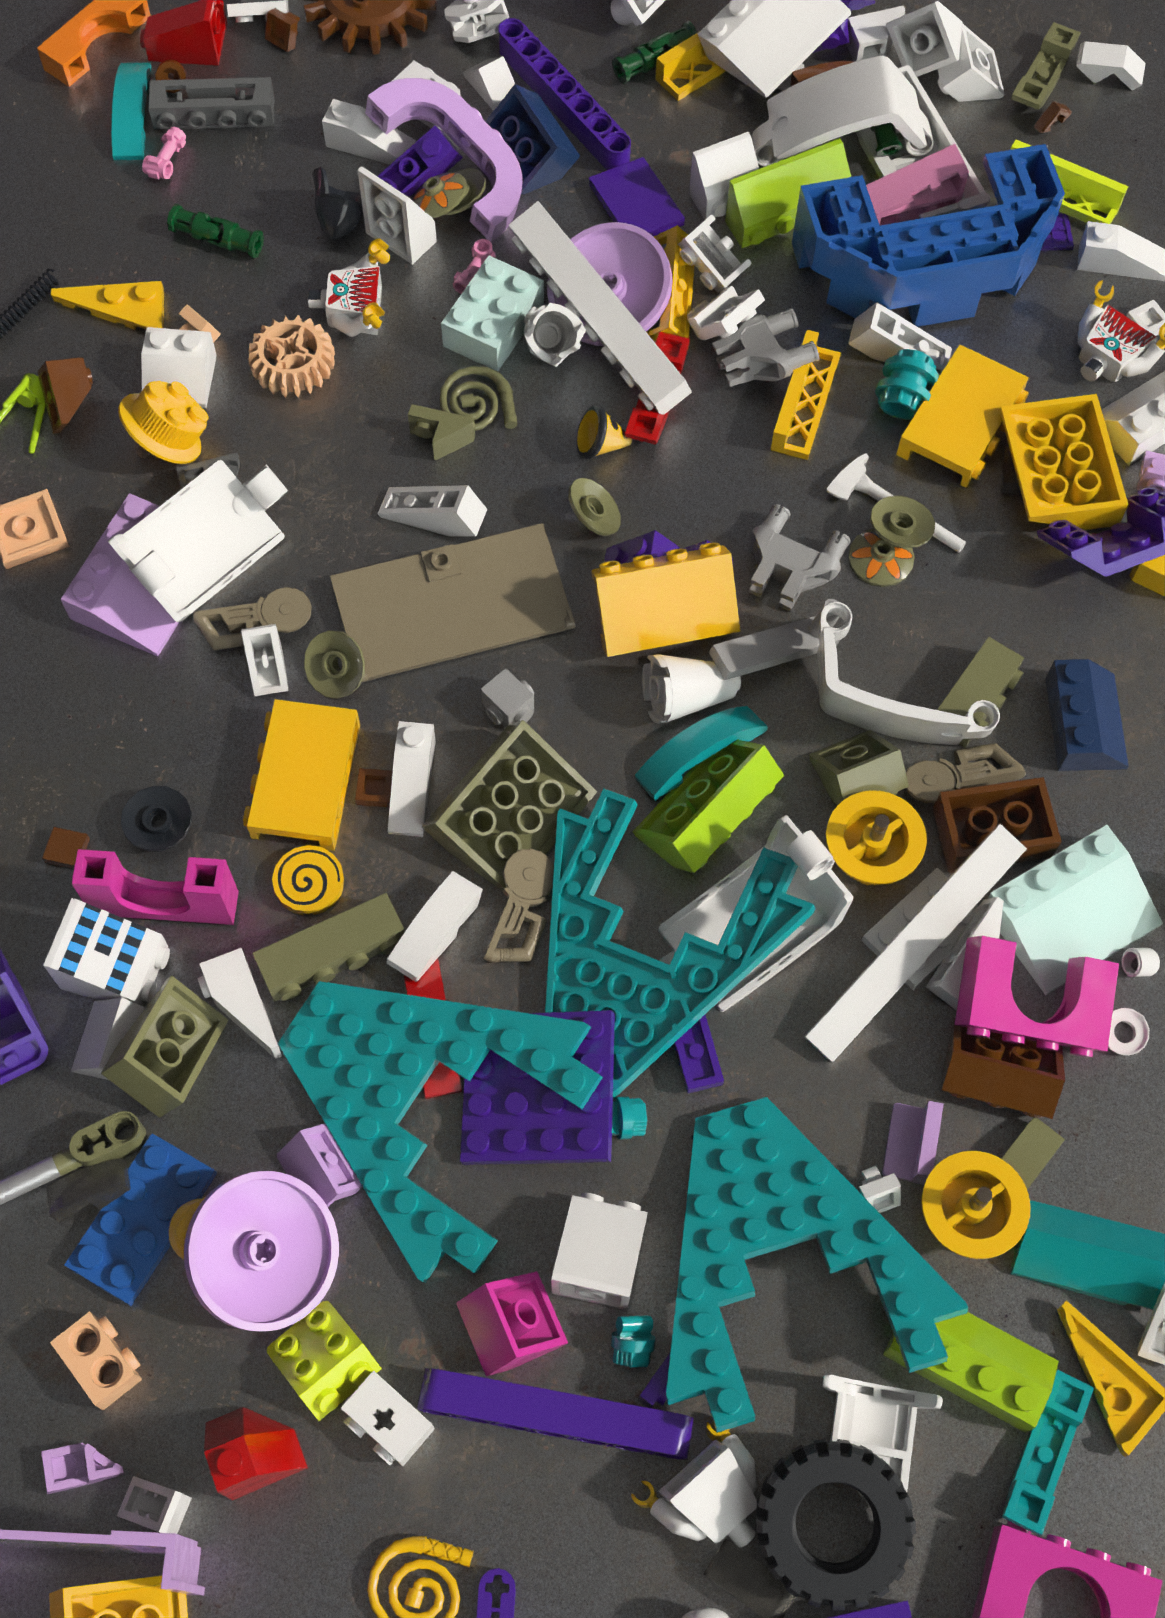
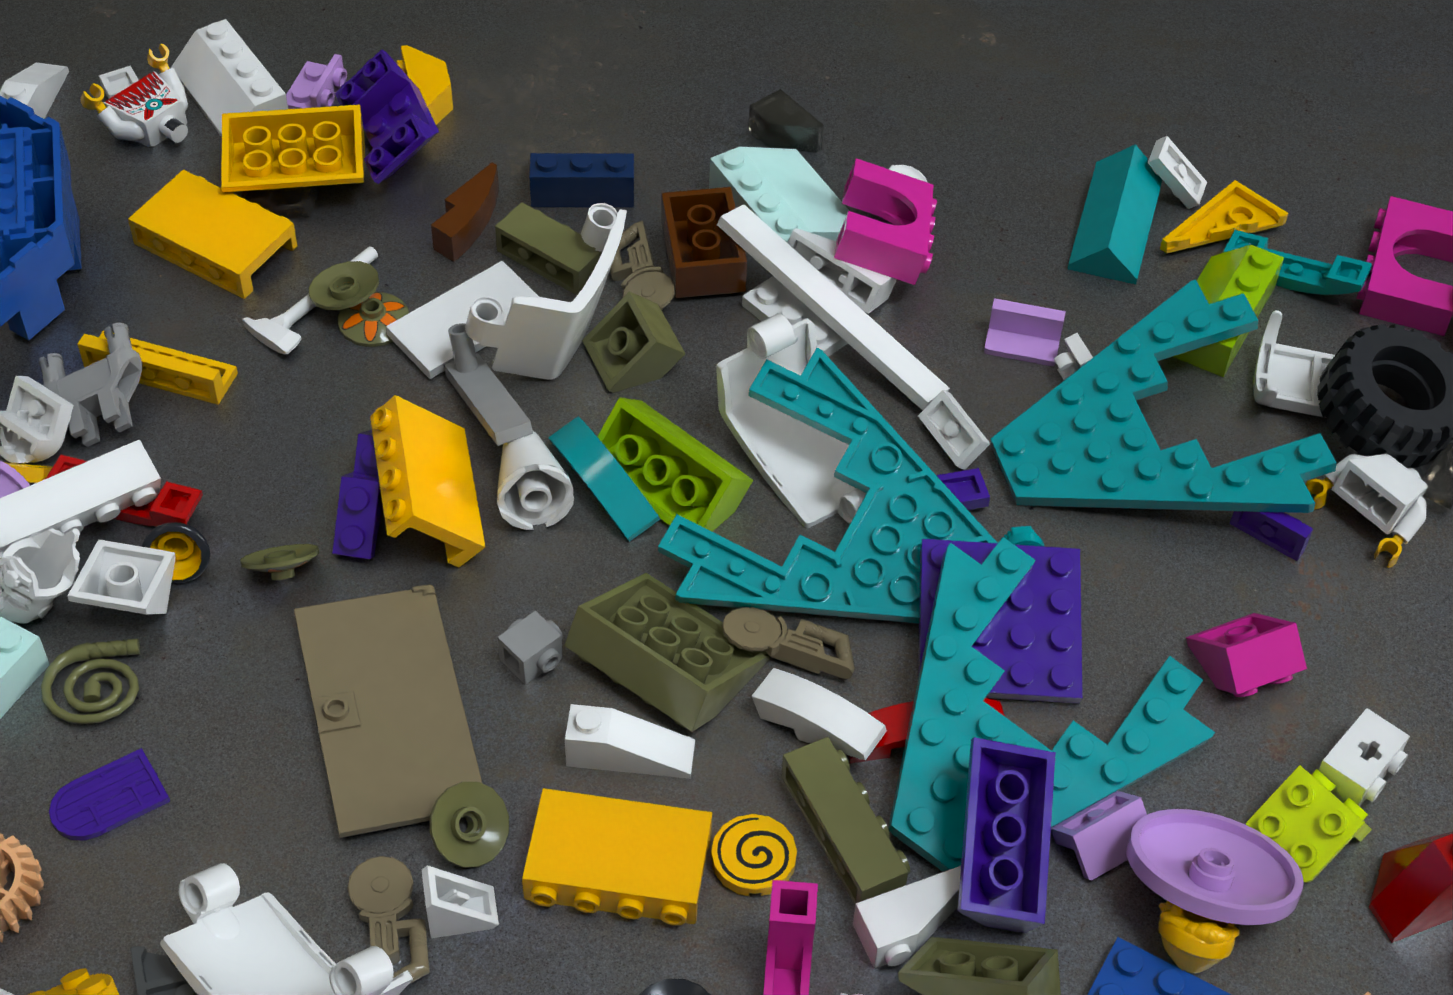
camera: 90 degrees left, 15 degrees down
reddish brown tile [355,768,393,808] -> none
white slope [378,485,487,537] -> none
olive slope [408,404,475,460] -> none
dark purple beam [417,1368,694,1460] -> none
white slope [551,1193,648,1311] -> none
teal piece [611,1316,656,1368] -> none
light grey connector [749,504,851,611] -> none
yellow piece [826,790,927,885] -> none
white slope [848,302,952,376] -> none
teal piece [875,349,939,420] -> none
yellow piece [921,1151,1031,1259] -> none
reddish brown slope [942,1018,1065,1119] -> none
olive slope [1001,1118,1065,1189] -> none
white piece [1121,948,1160,977] -> none
none -> dark purple window [49,748,171,841]
none -> white slope [68,539,176,615]
none -> white tile [386,261,539,379]
none -> reddish brown slope [431,162,499,262]
none -> white plate [918,390,990,470]
none -> dark purple slope [958,737,1056,933]

